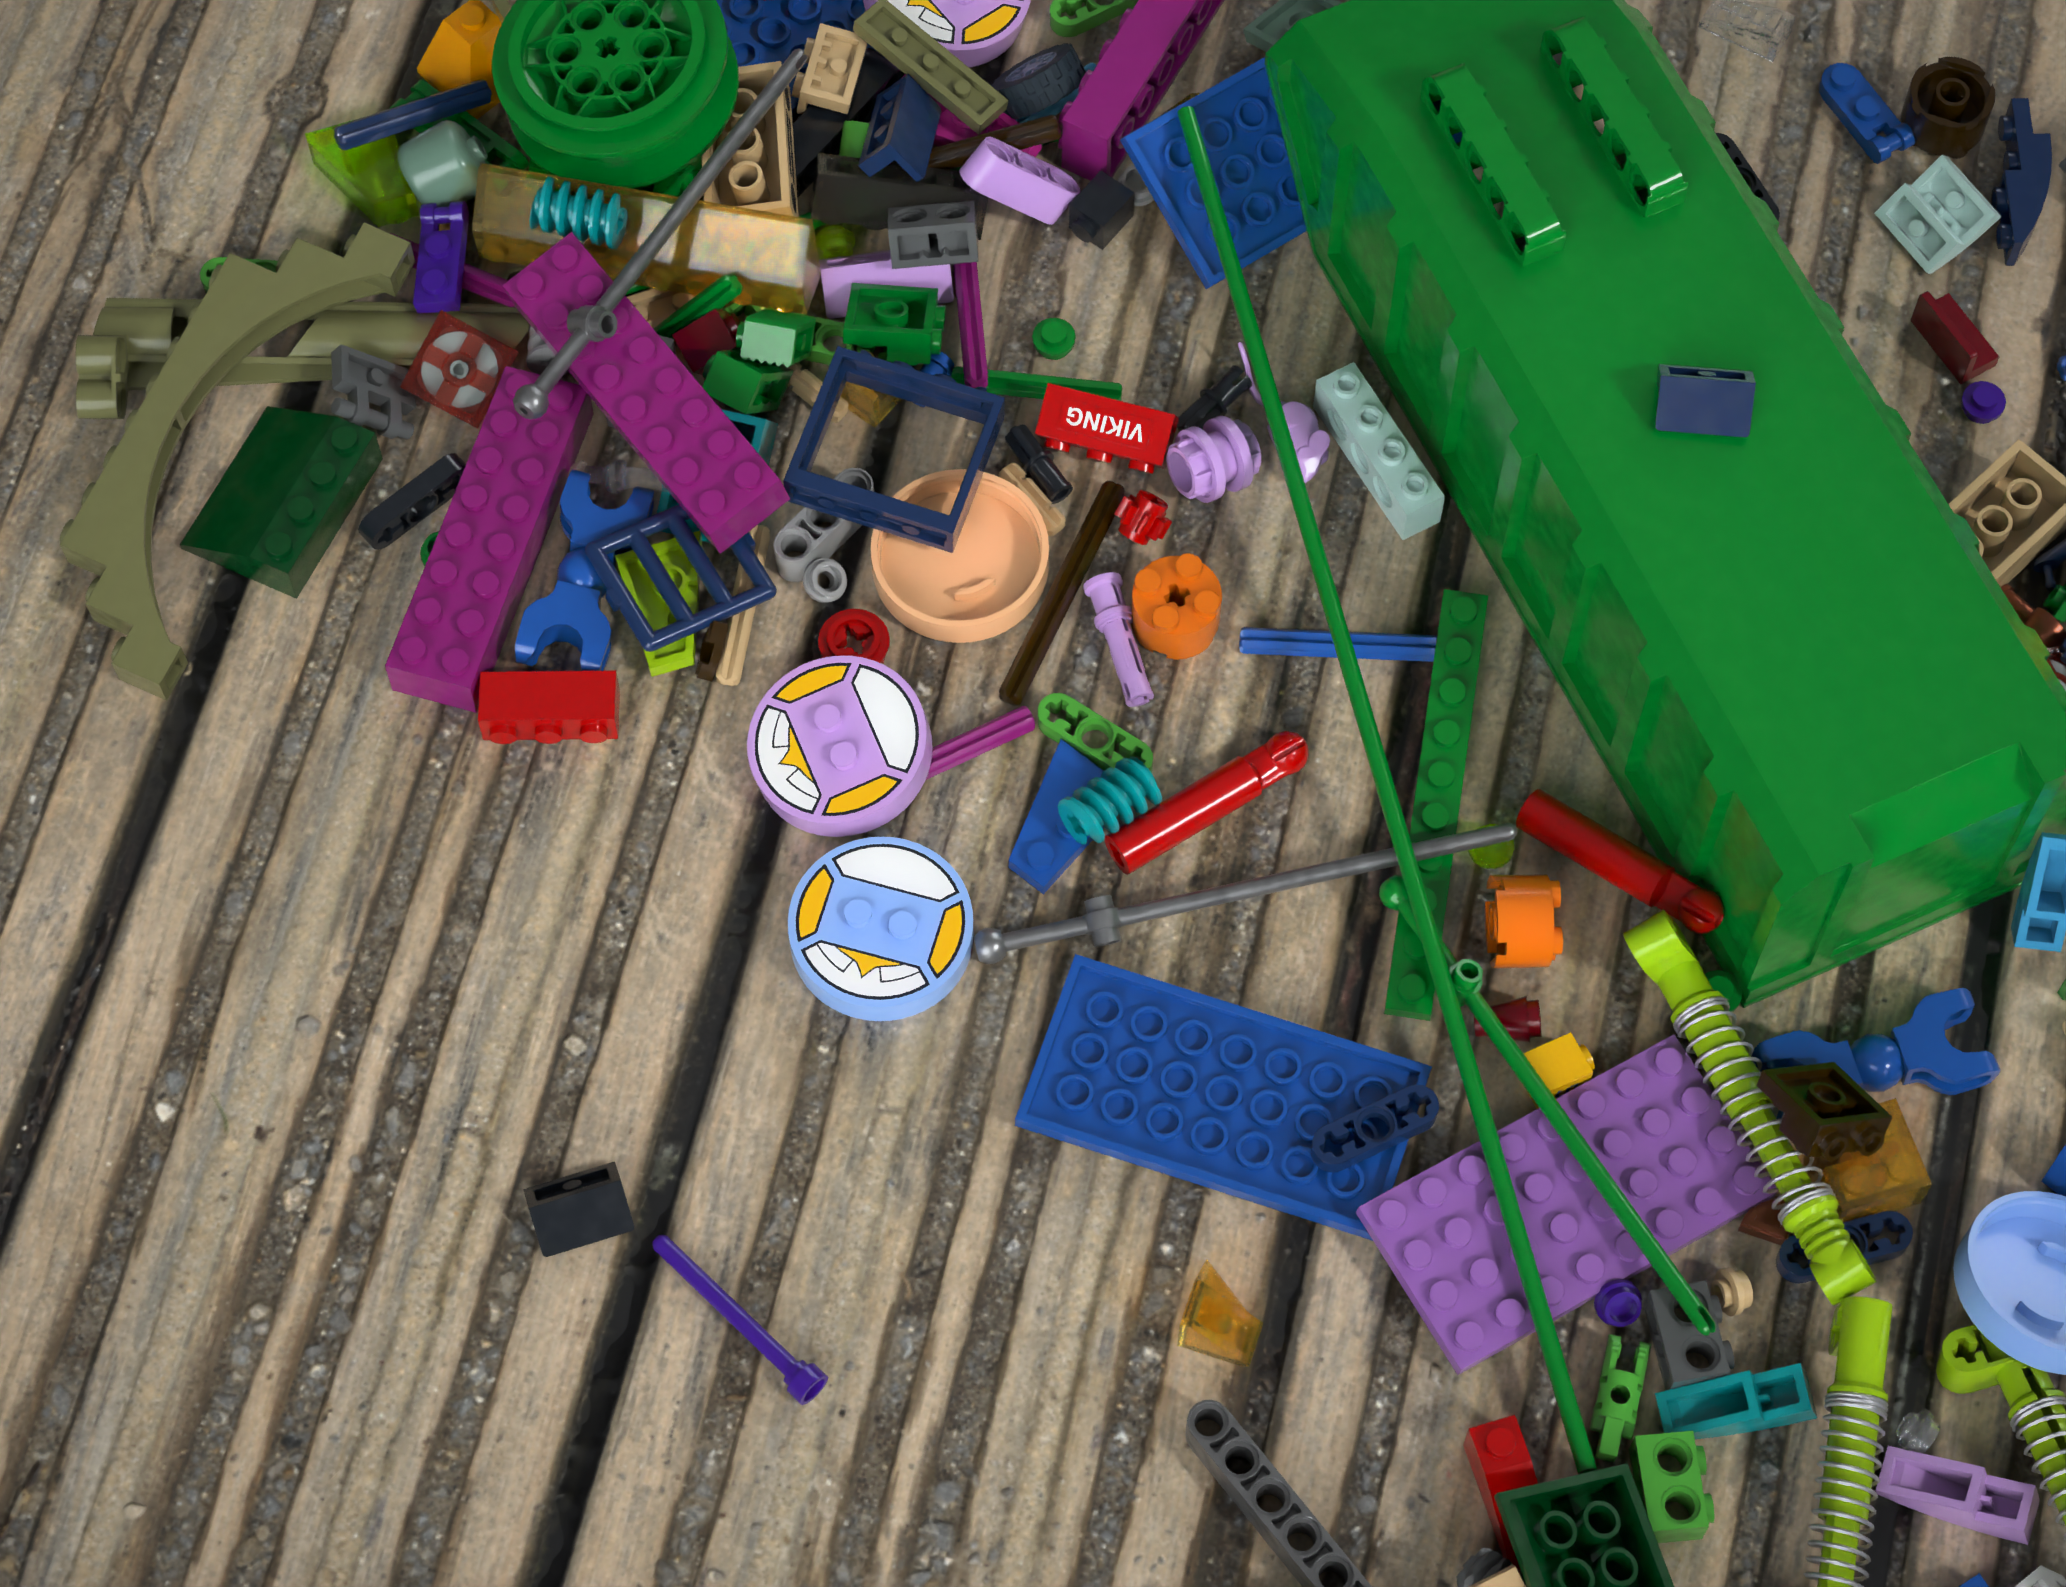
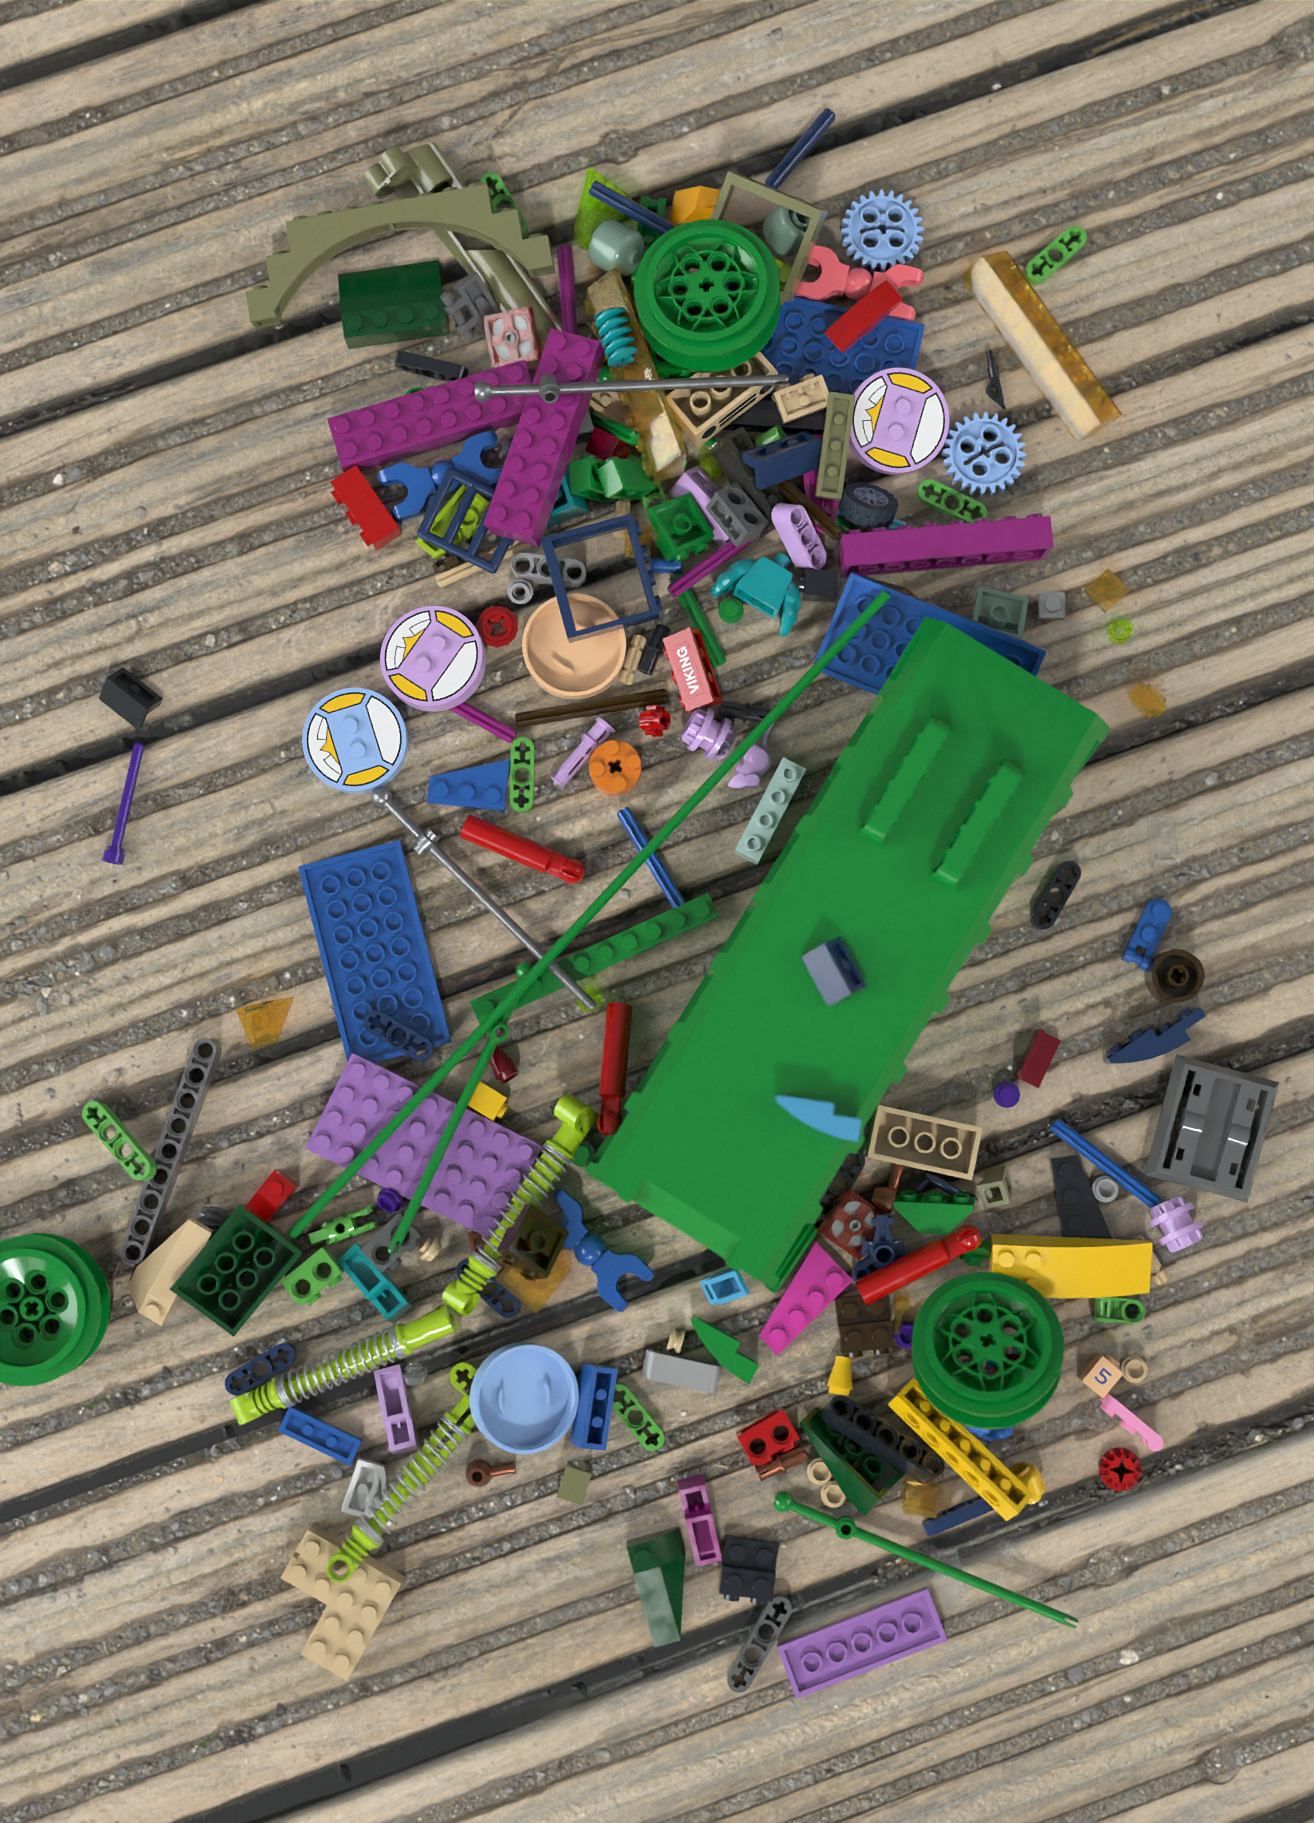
camera: 55 degrees right, 20 degrees up
dark purple plate [413,201,469,314] -> none
teal piece [1057,756,1162,845] -> none
orange brick [1485,874,1563,968] -> none
light aqua slope [1874,155,2002,274] -> none
none -> teal torso [710,553,801,637]
none -> dark azure slope [775,1095,861,1142]

